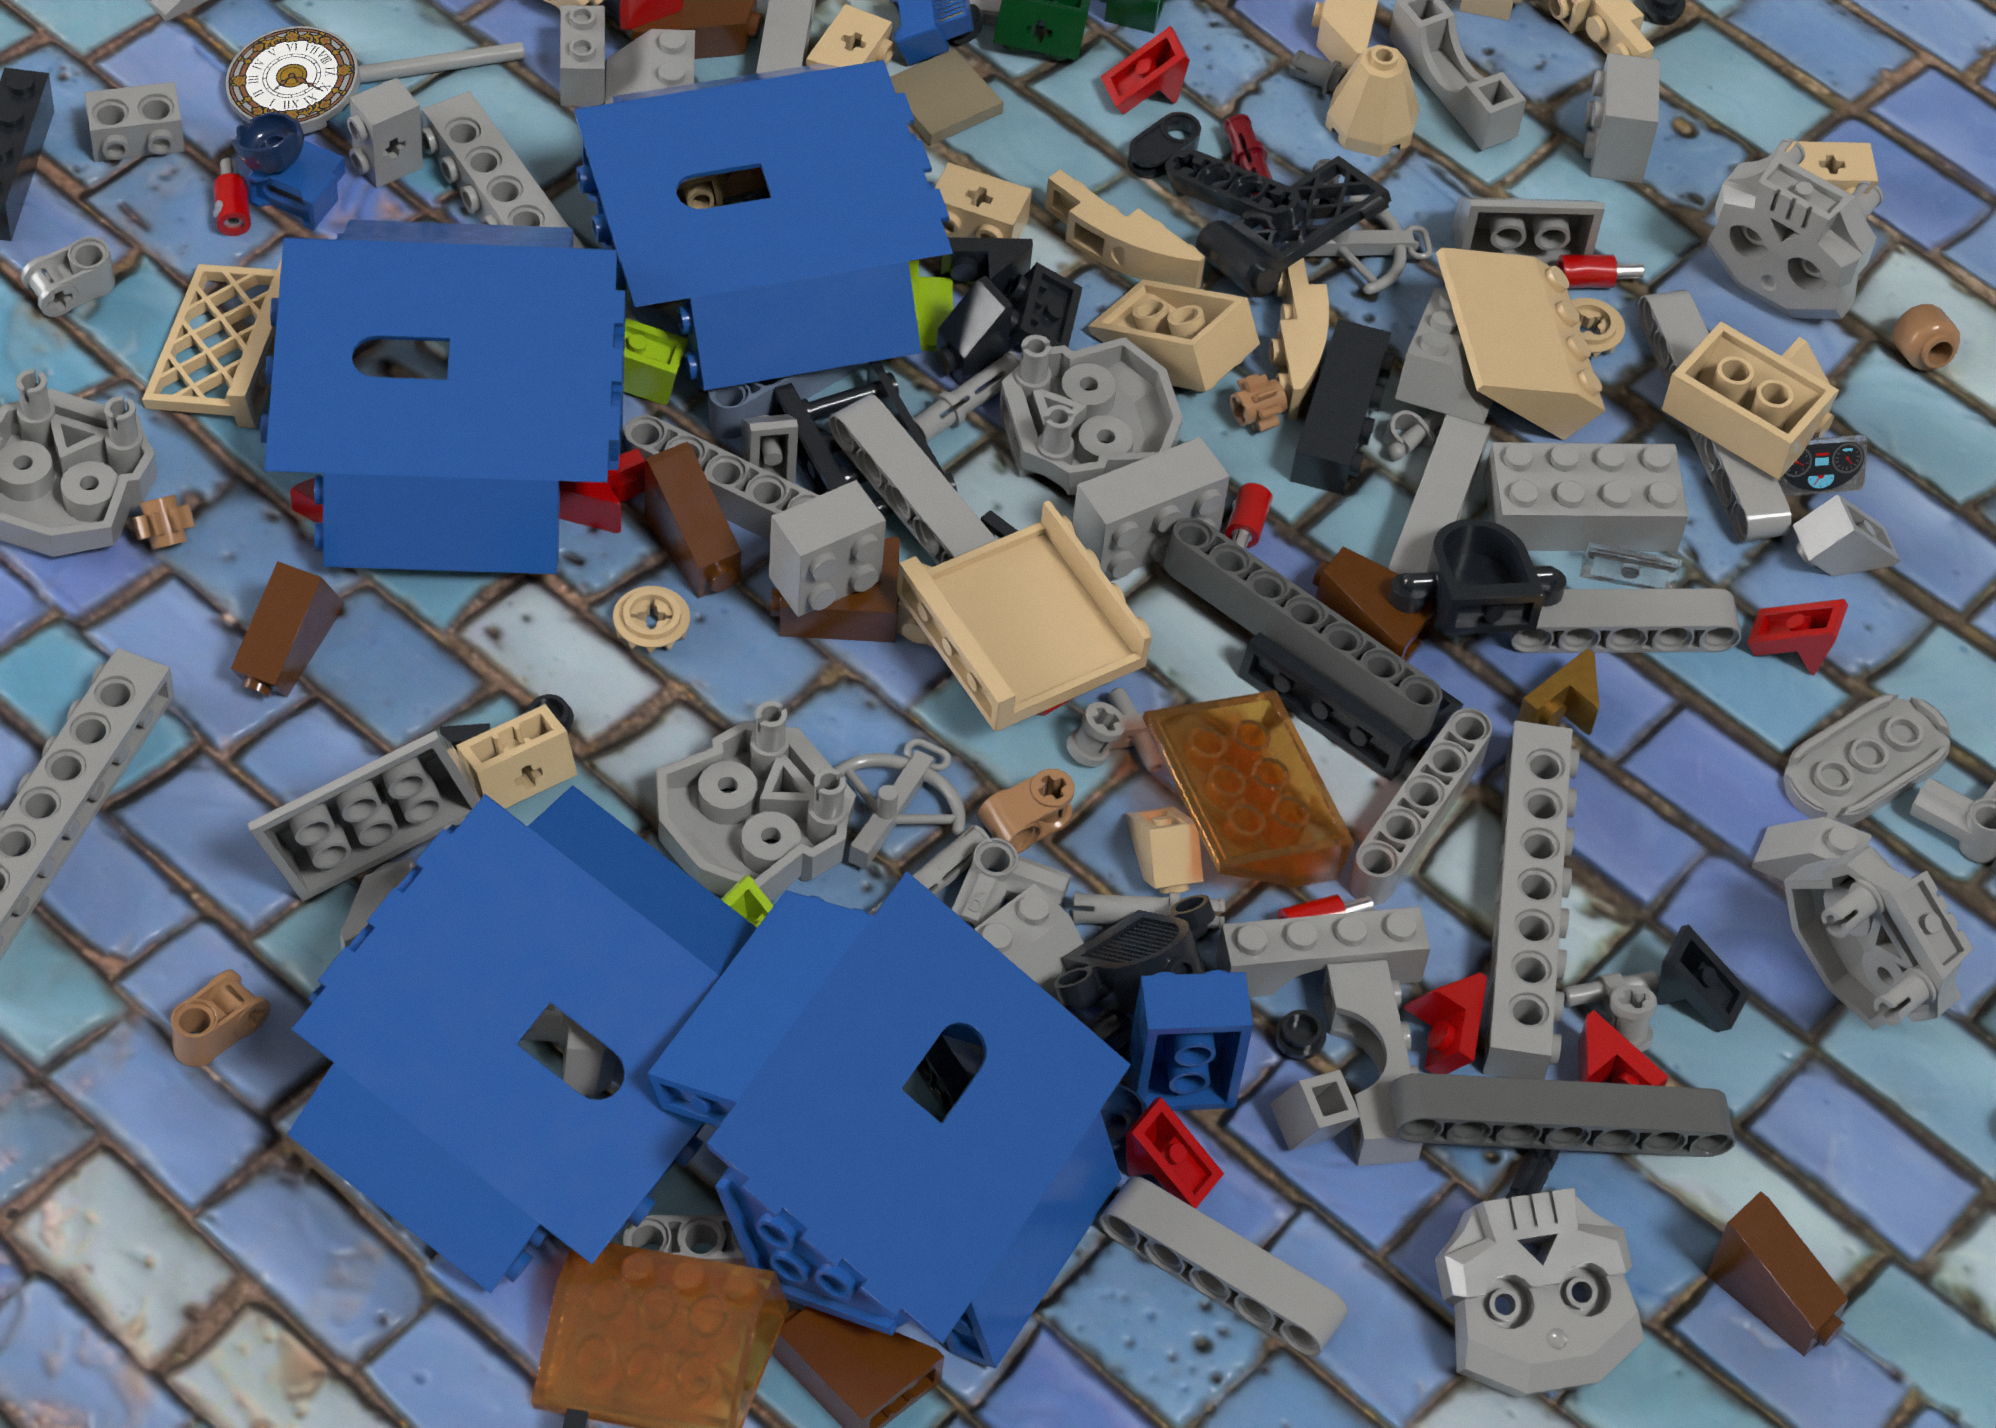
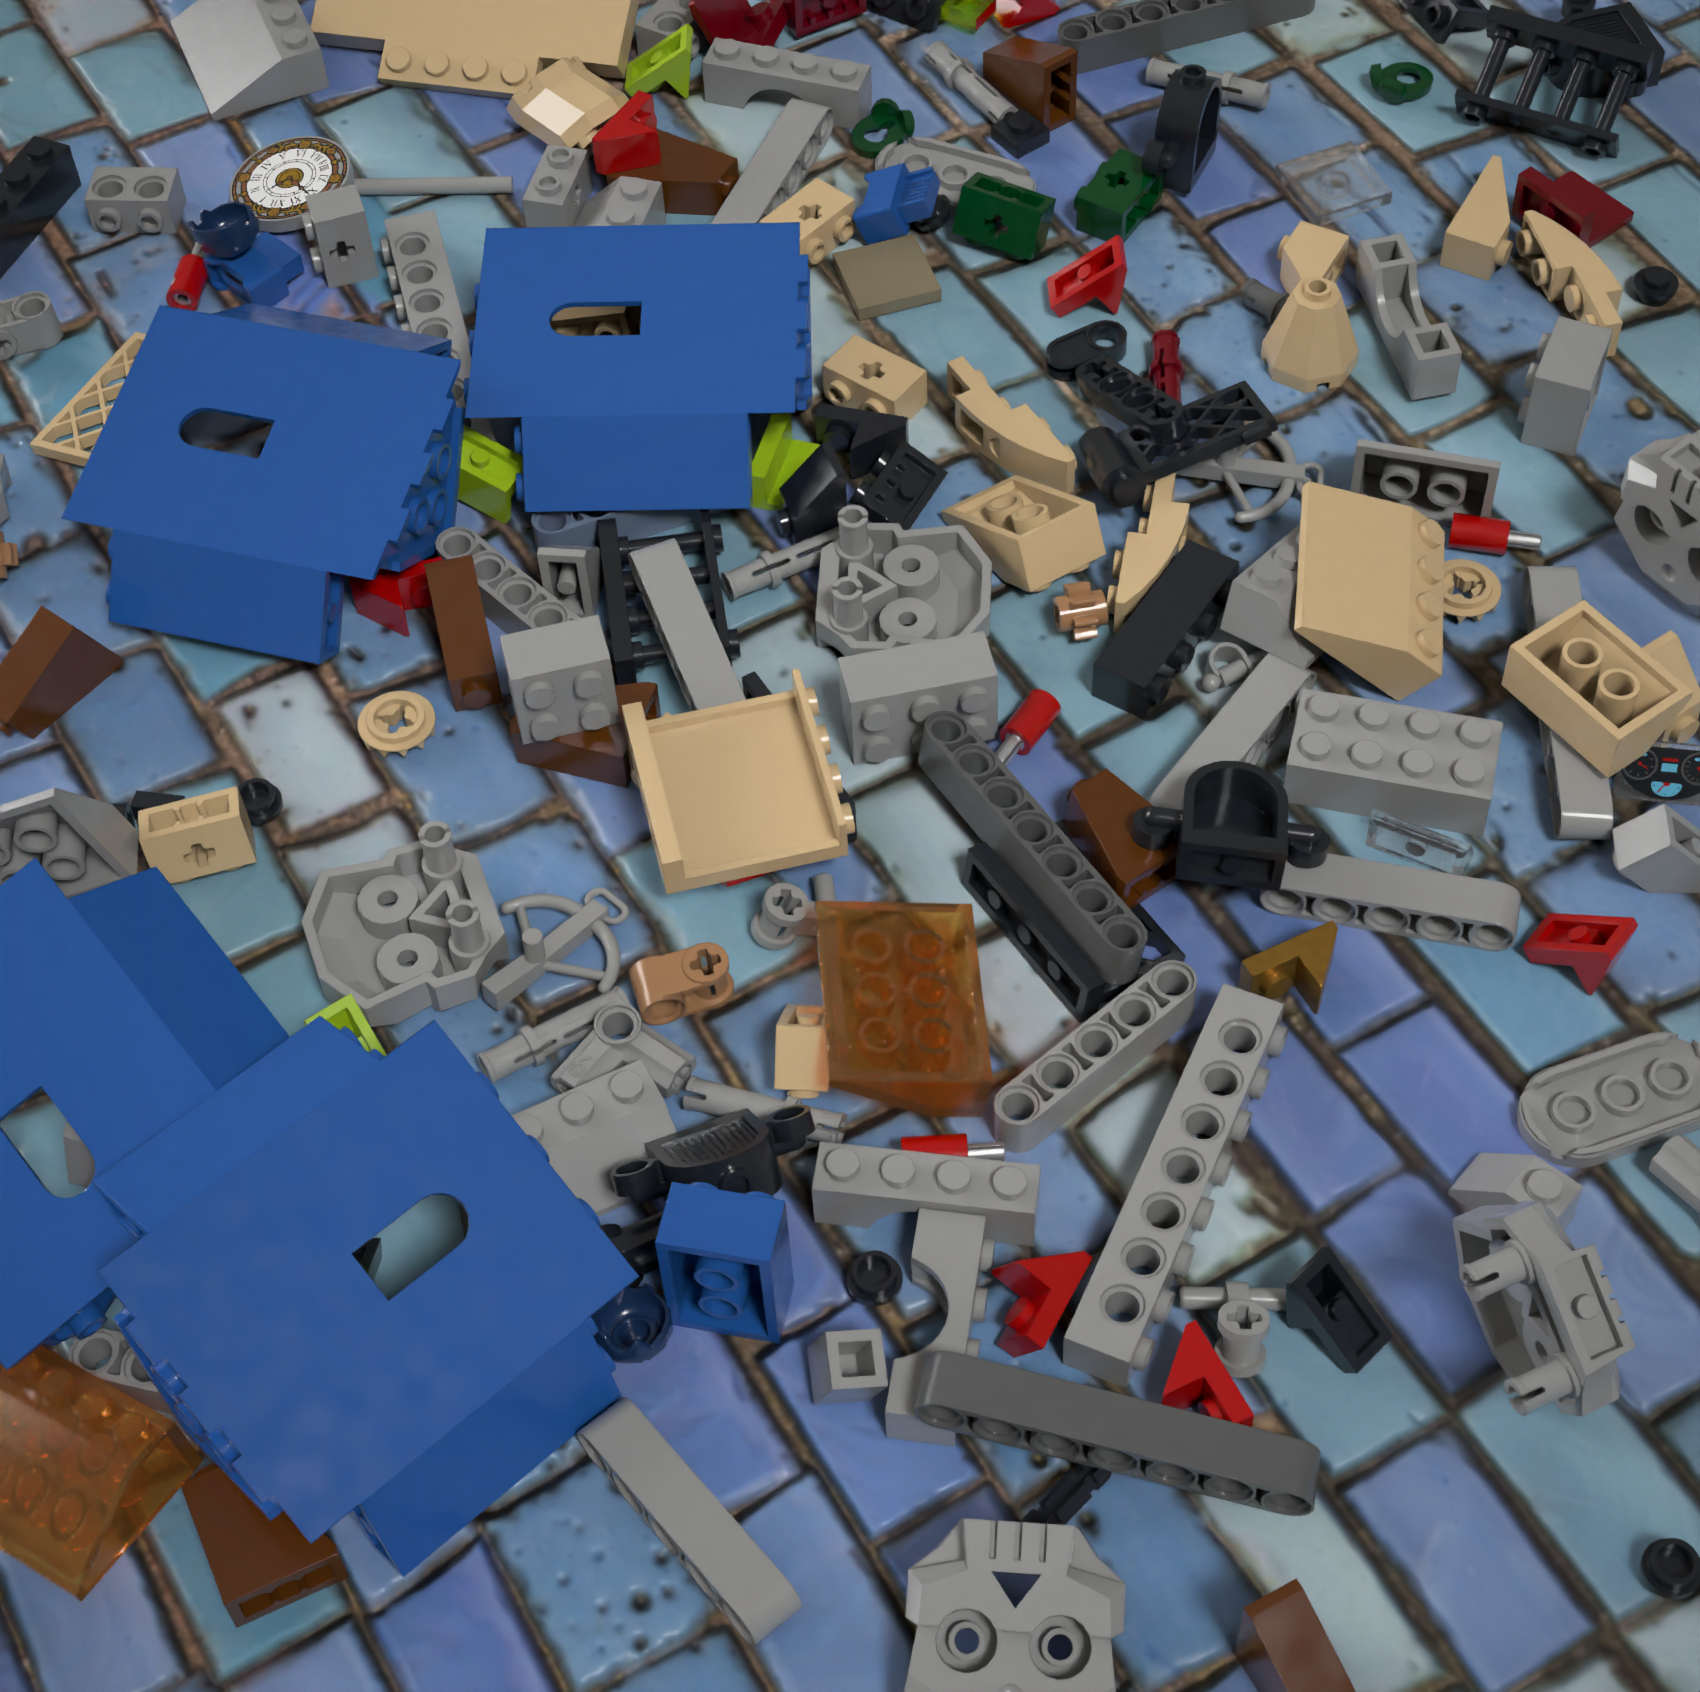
camera: 25 degrees right, 0 degrees up
red slope [1126,1097,1224,1209] -> none

